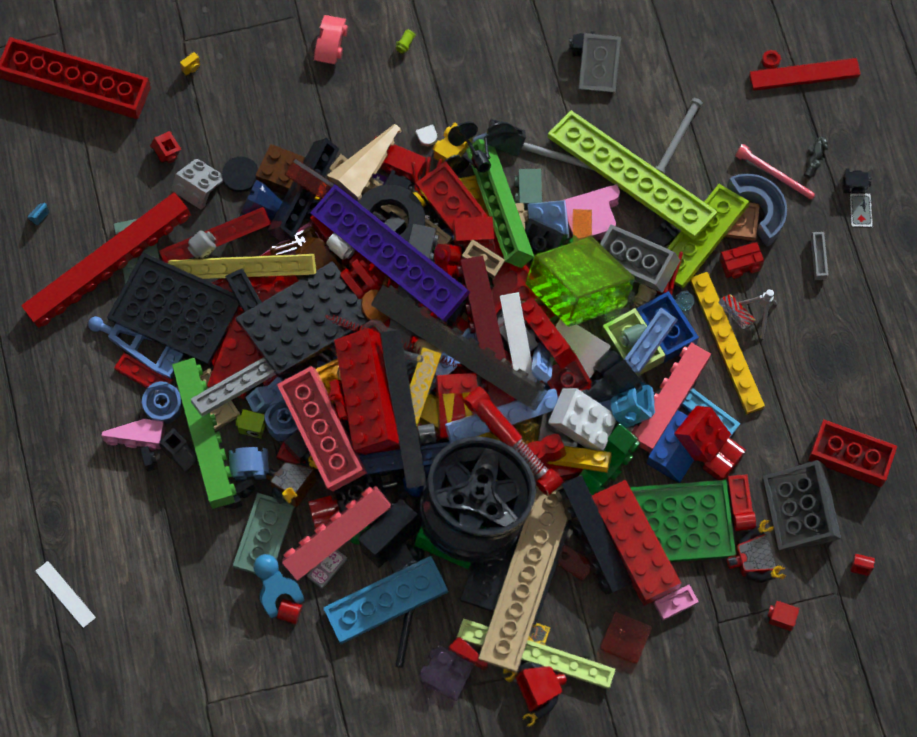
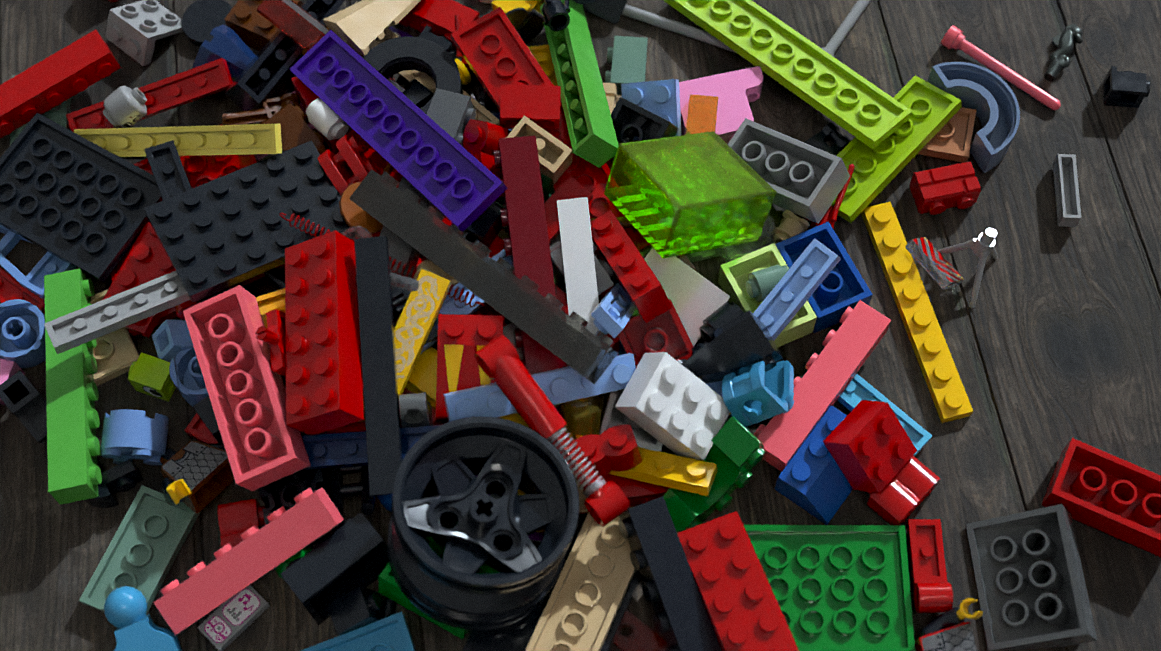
camera: 10 degrees right, 5 degrees down
clear light blue plate [675,291,694,310] -> none
light grey sticker [850,194,872,227] -> none

